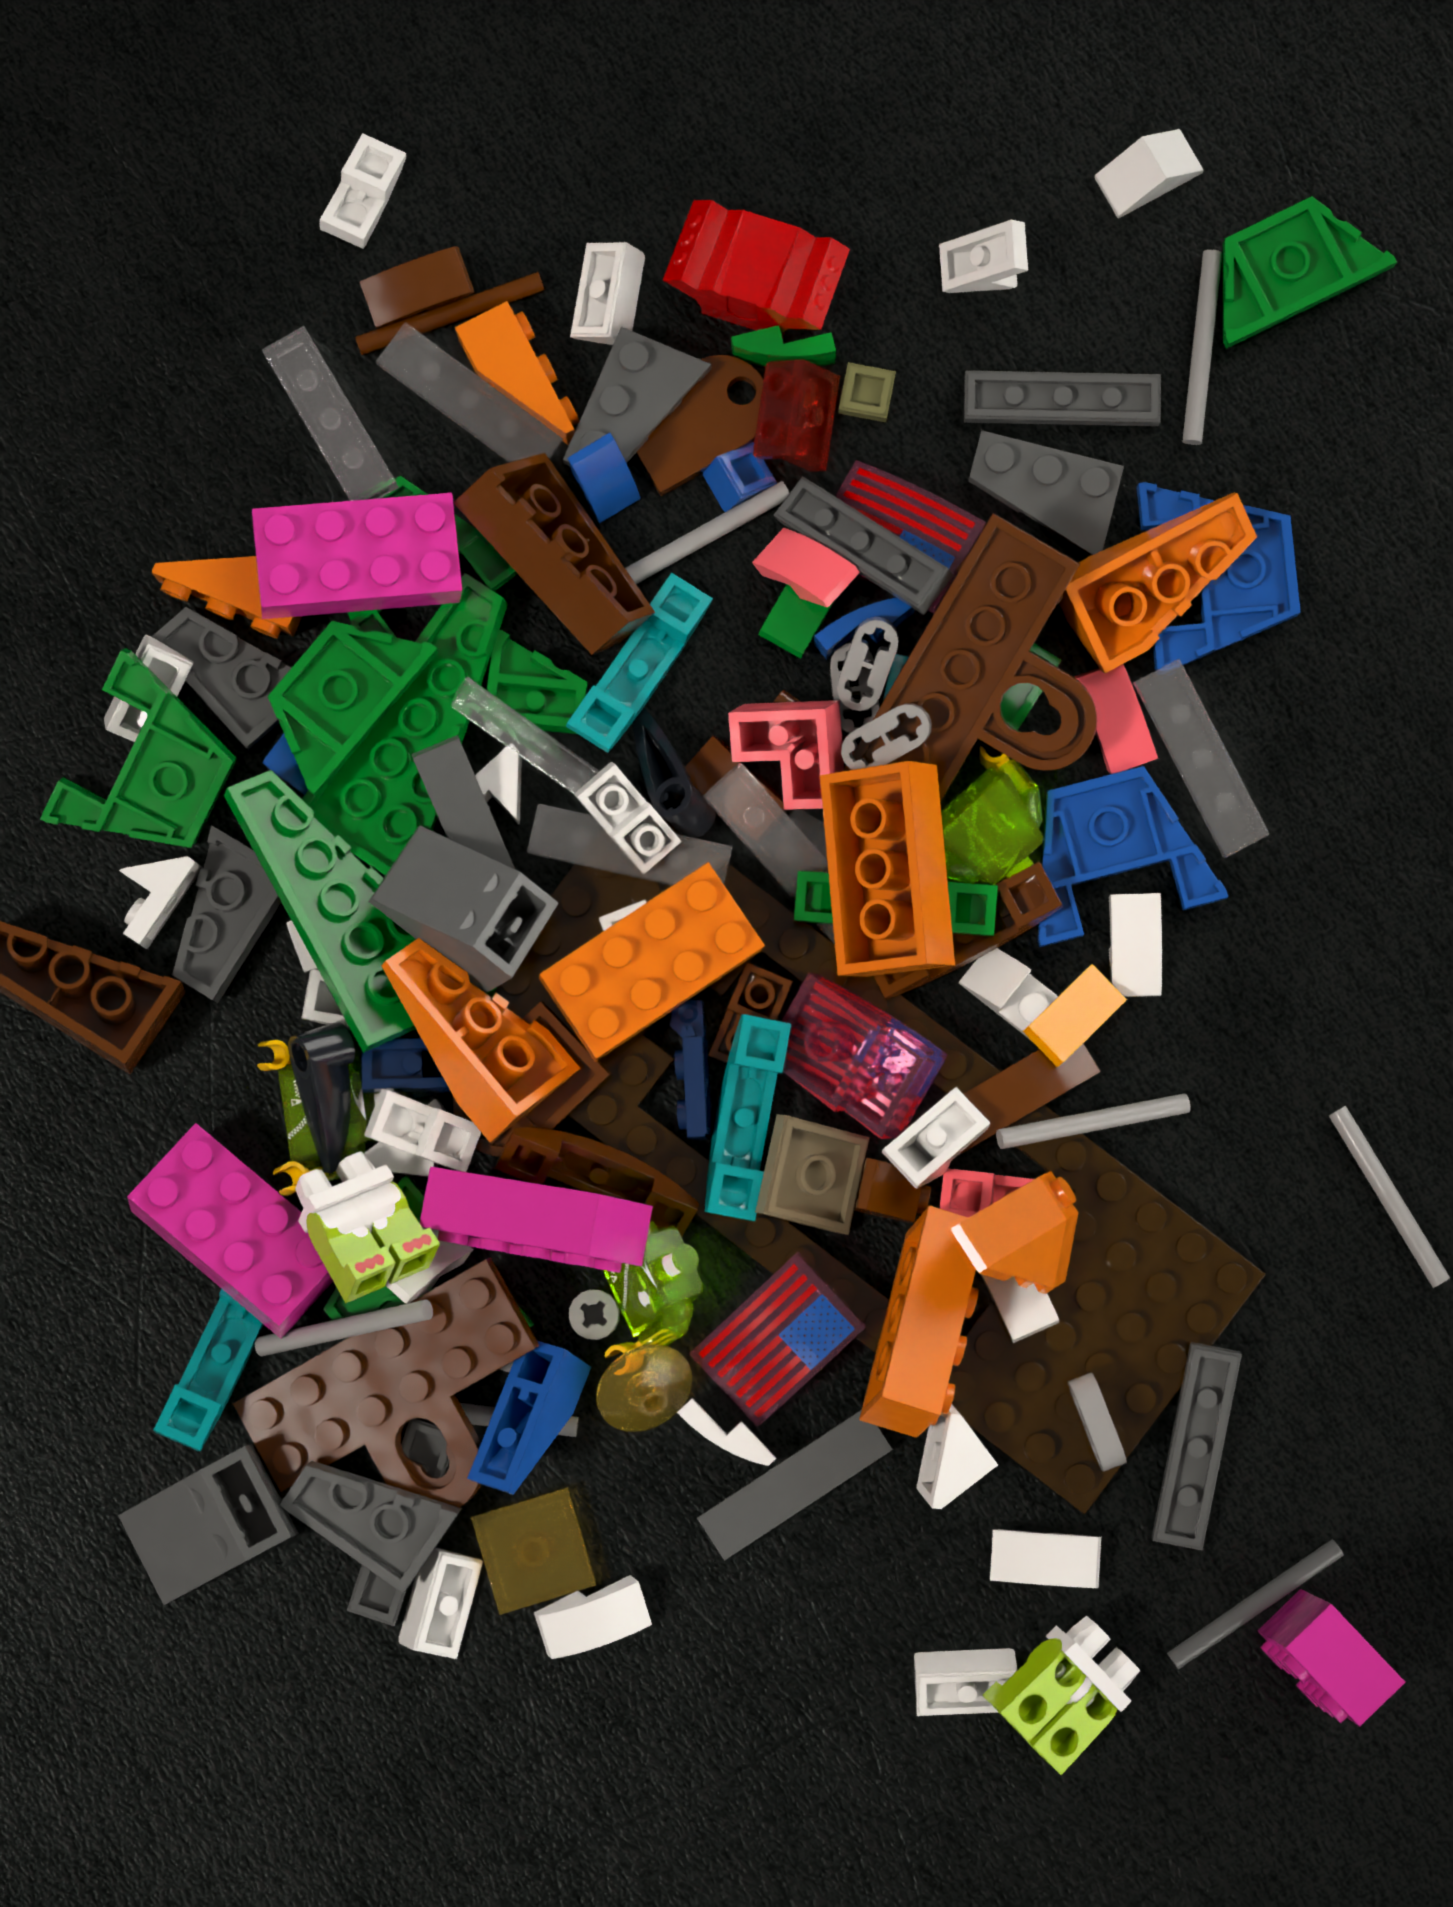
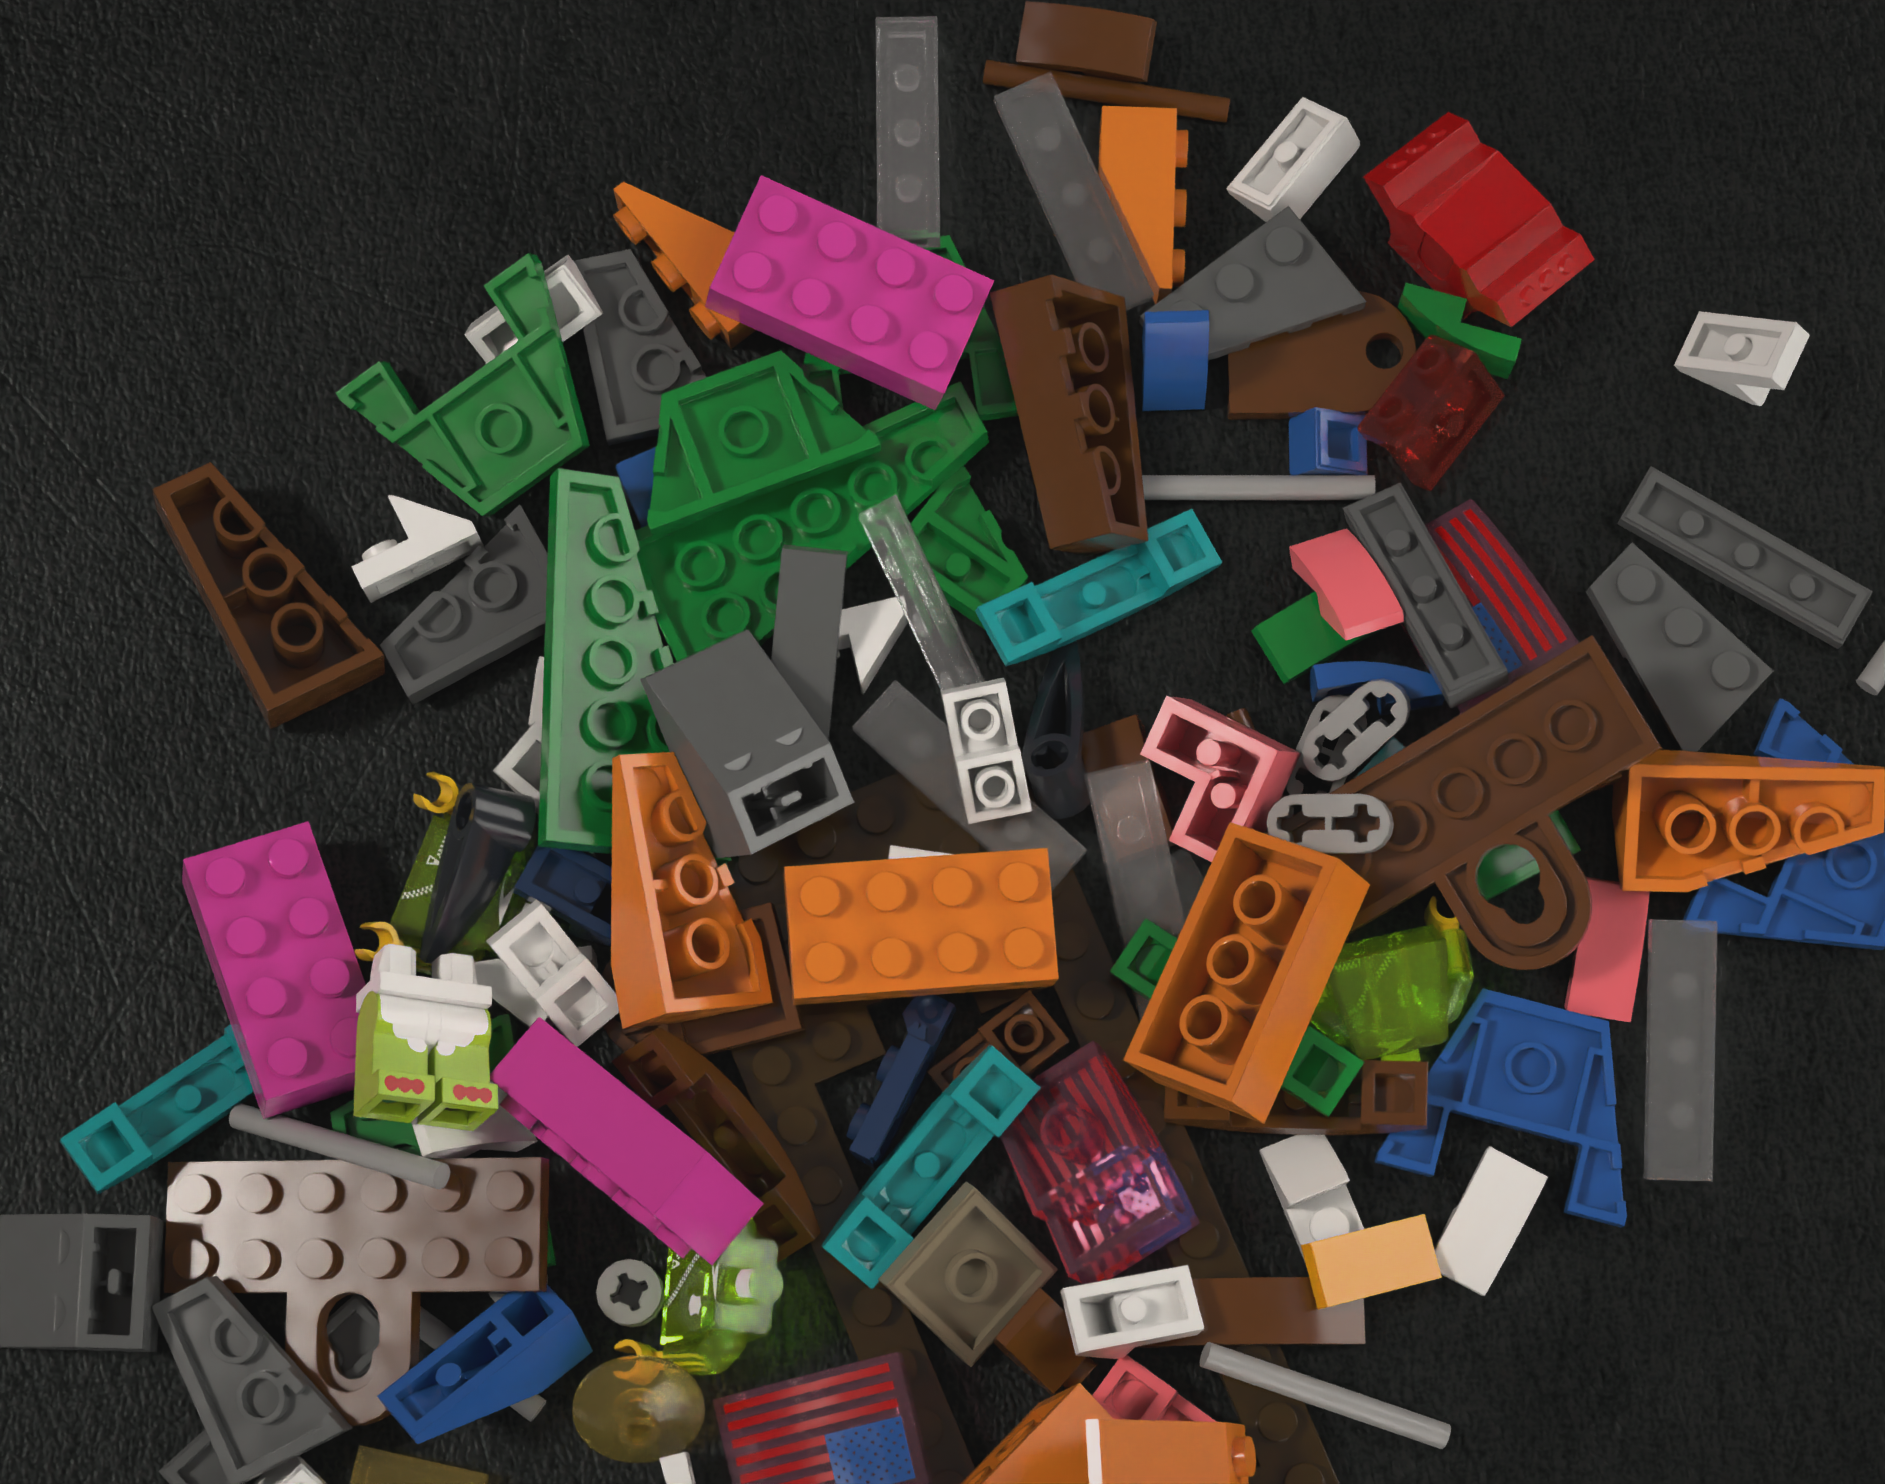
camera: 25 degrees right, 5 degrees down
olive tile [838,362,896,422] -> none

